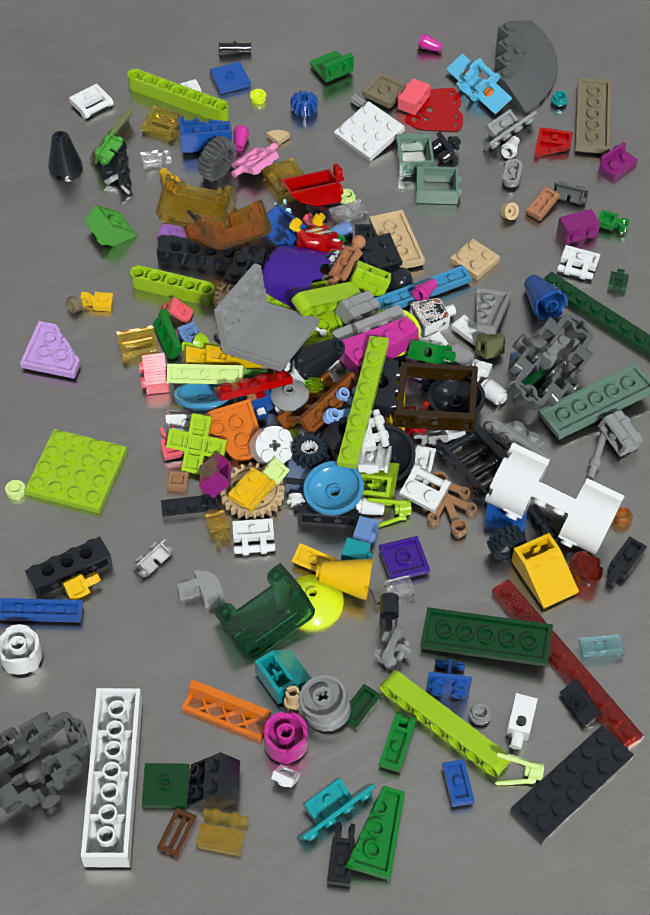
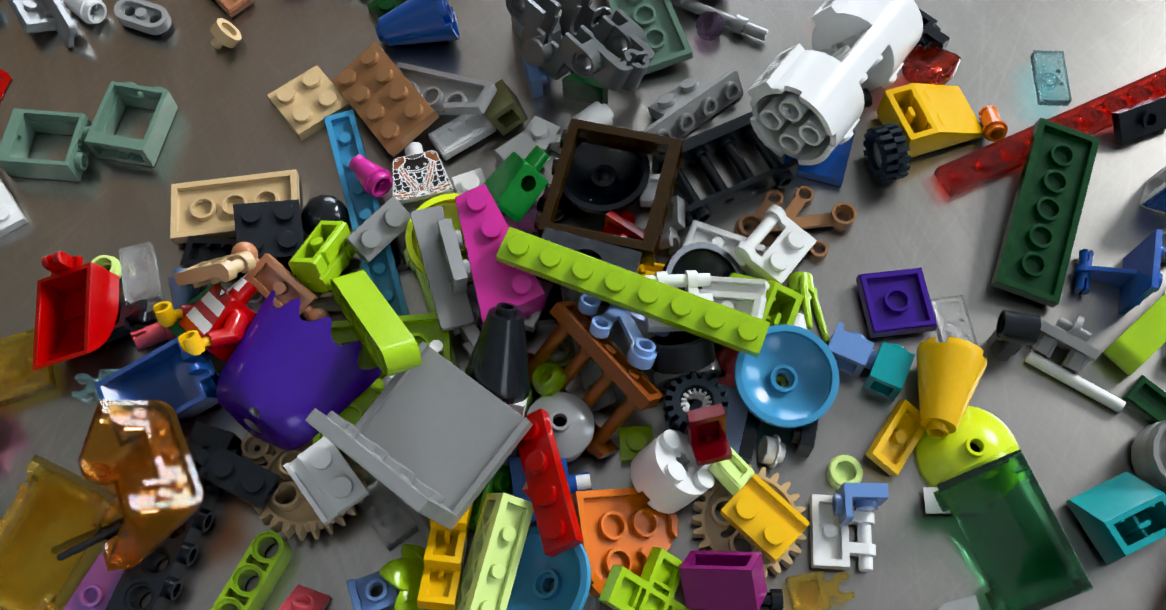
camera: 80 degrees left, 10 degrees up
light grey brick [335,290,380,326] -> none
black hips [432,131,461,164] -> none
none -> tan plate [173,251,256,288]
none -> medium nougat plate [331,41,440,157]
none -> light grey plate [344,196,411,263]
none -> dark red bracket [686,403,732,466]
none -> clear purple plate [696,11,725,41]
none -> yellowish green tile [826,455,863,490]
none -> medium blue bracket [832,482,889,526]
none -> orange pin [978,105,1008,142]
none -> white bar [1025,350,1126,413]

